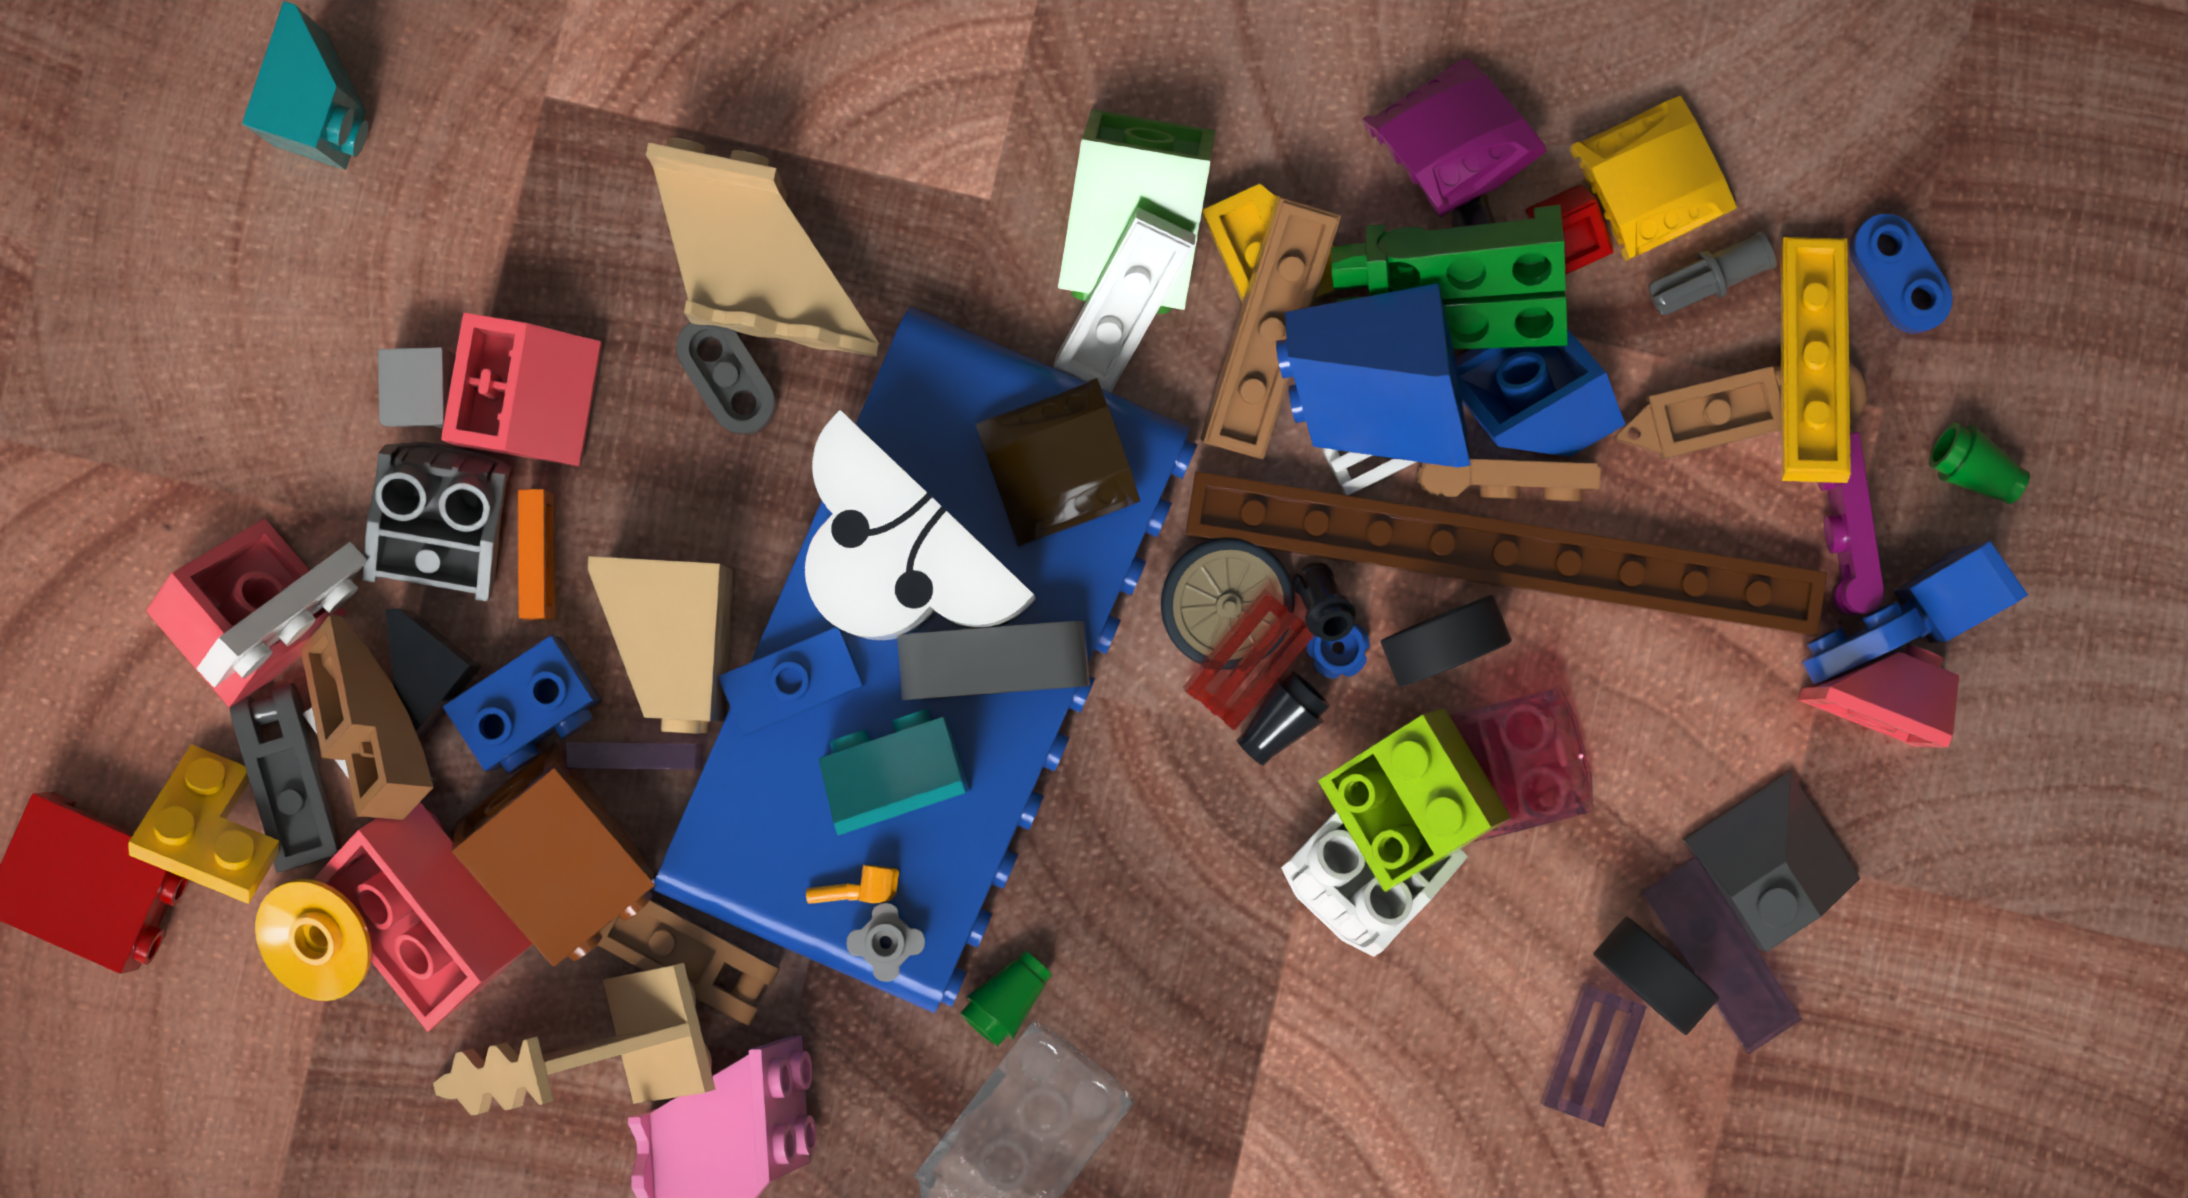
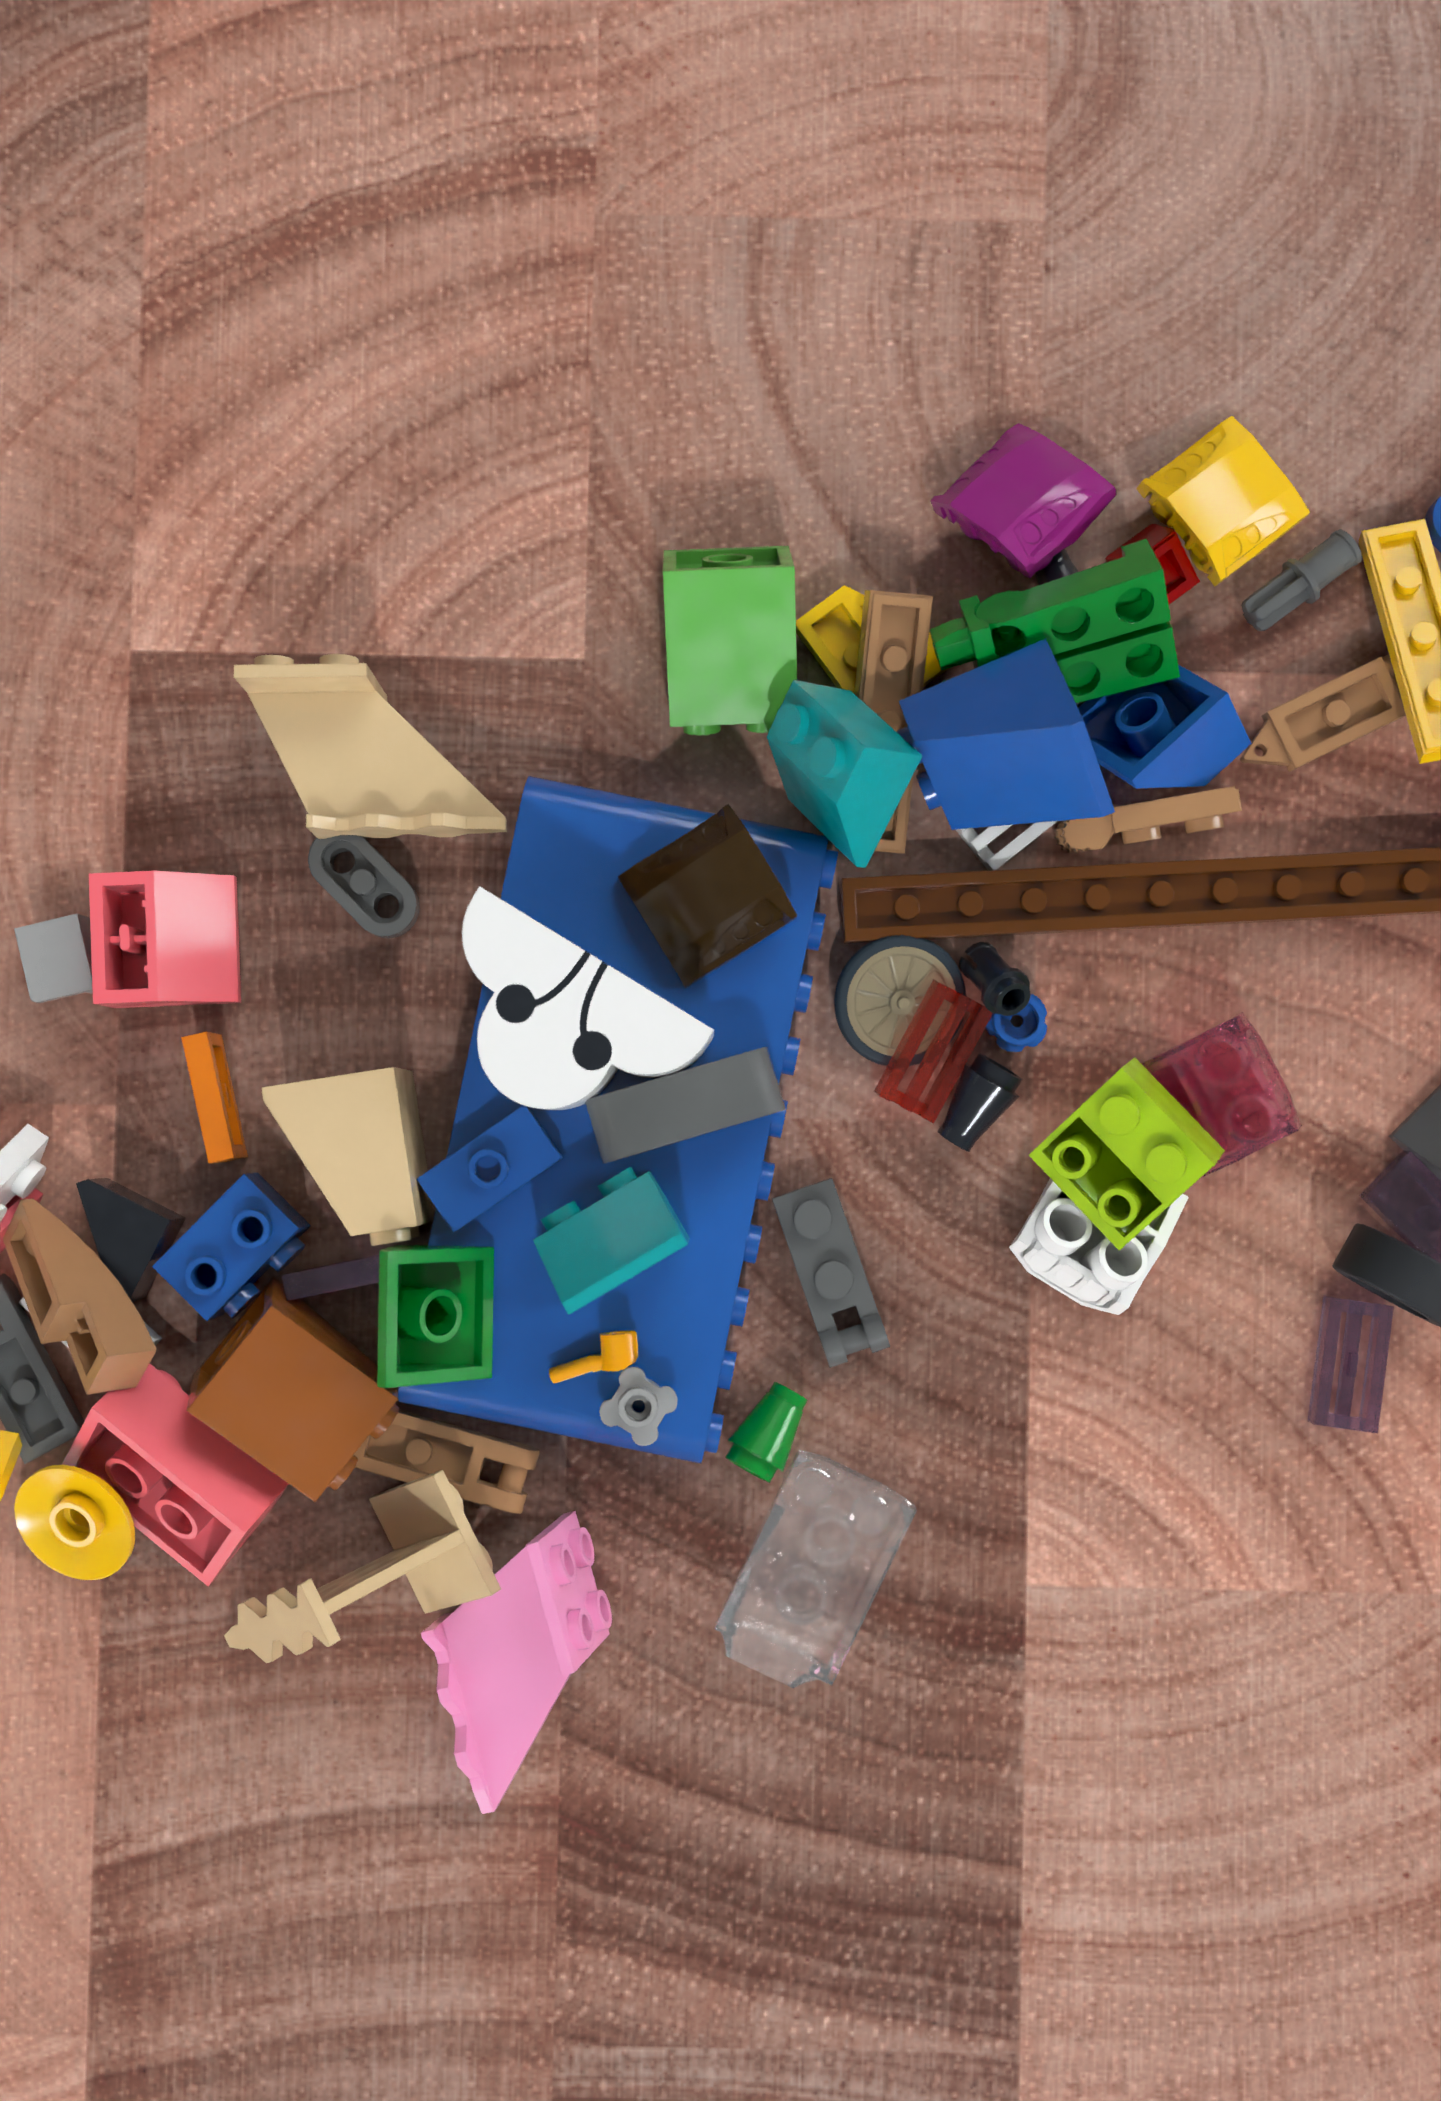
camera: 15 degrees left, 0 degrees up
dark grey slope [362,442,511,601] -> none
white tile [1054,207,1196,392] -> none
black tyre [1381,595,1512,687] -> none
none -> green slope [377,1245,494,1388]
none -> teal slope [767,680,923,868]
none -> dark grey plate [772,1178,890,1368]

